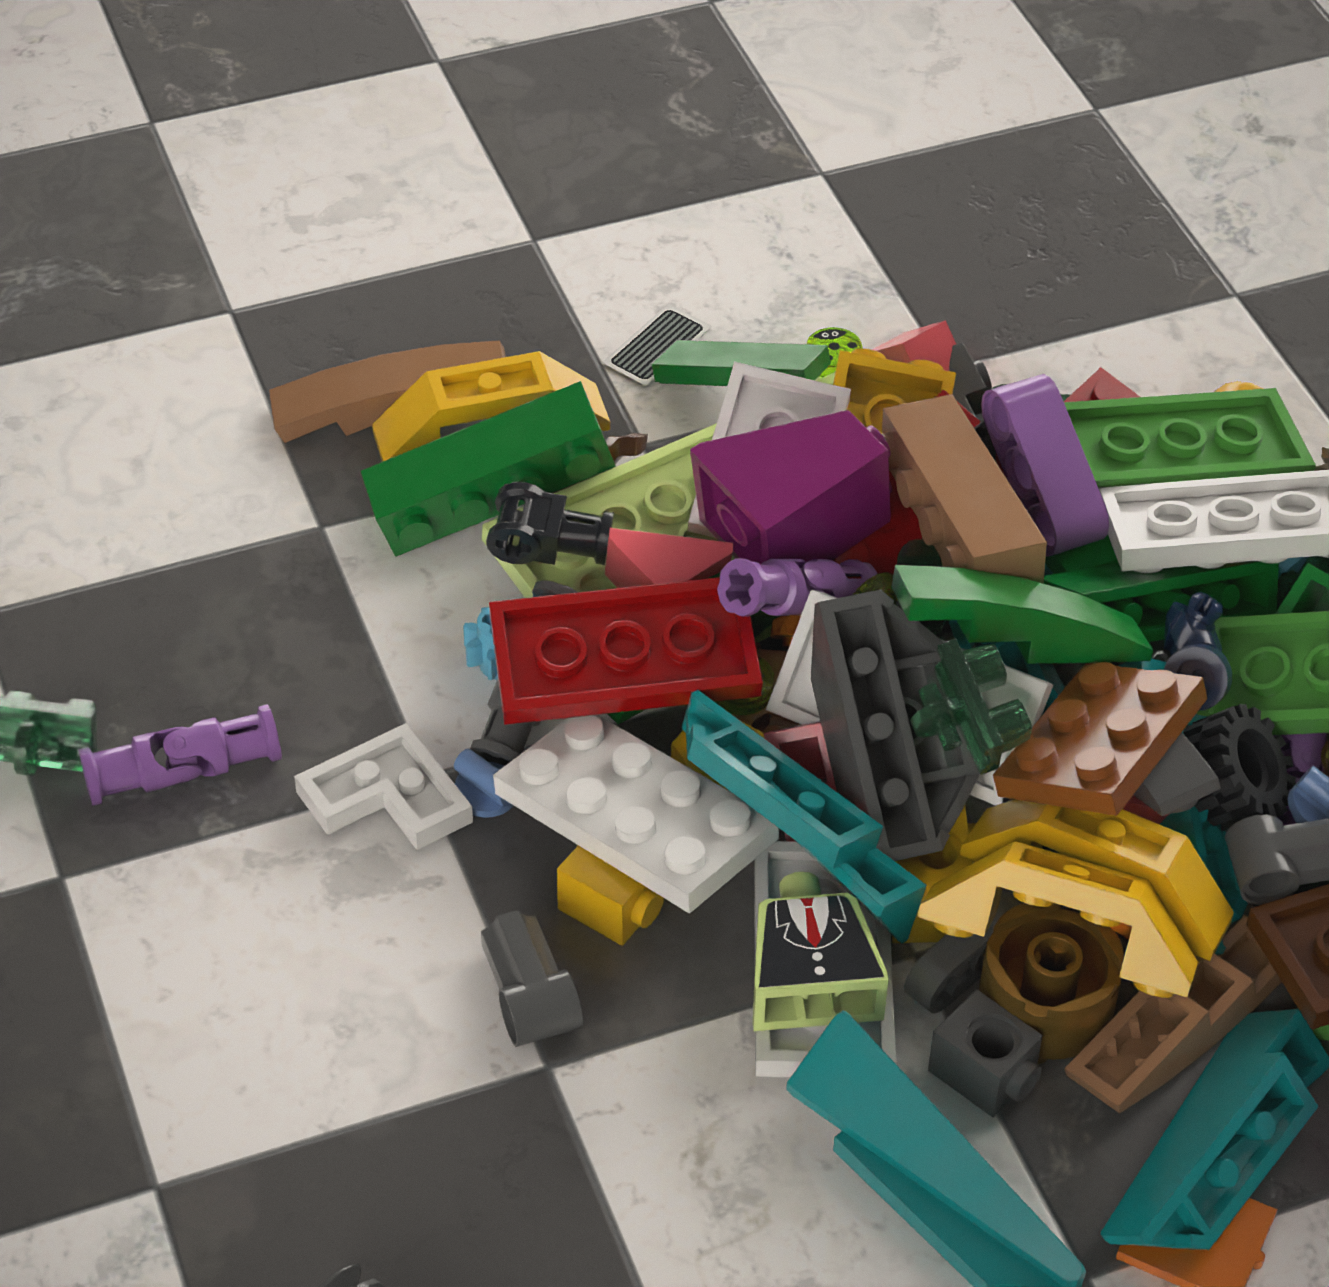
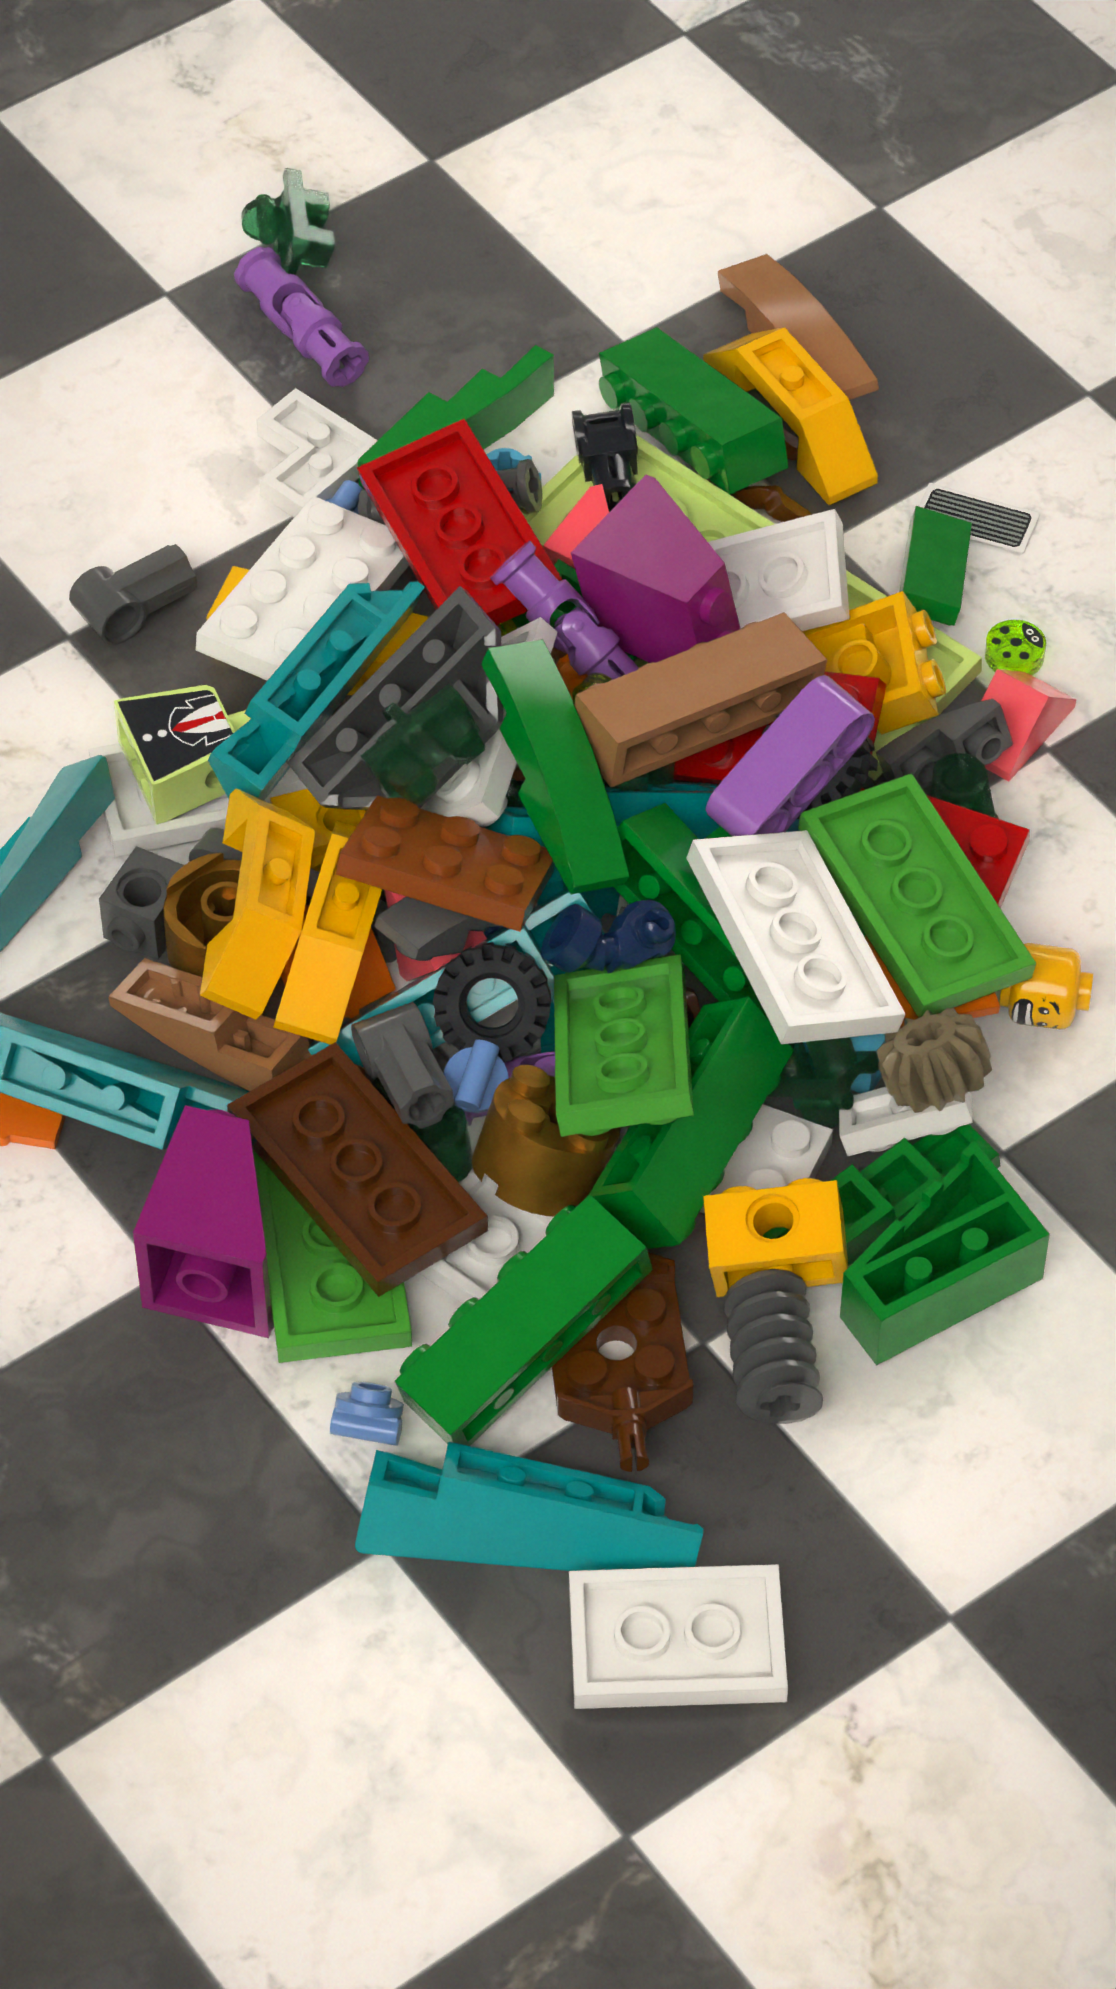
camera: 75 degrees right, 5 degrees up
none -> green slope [357,345,554,489]

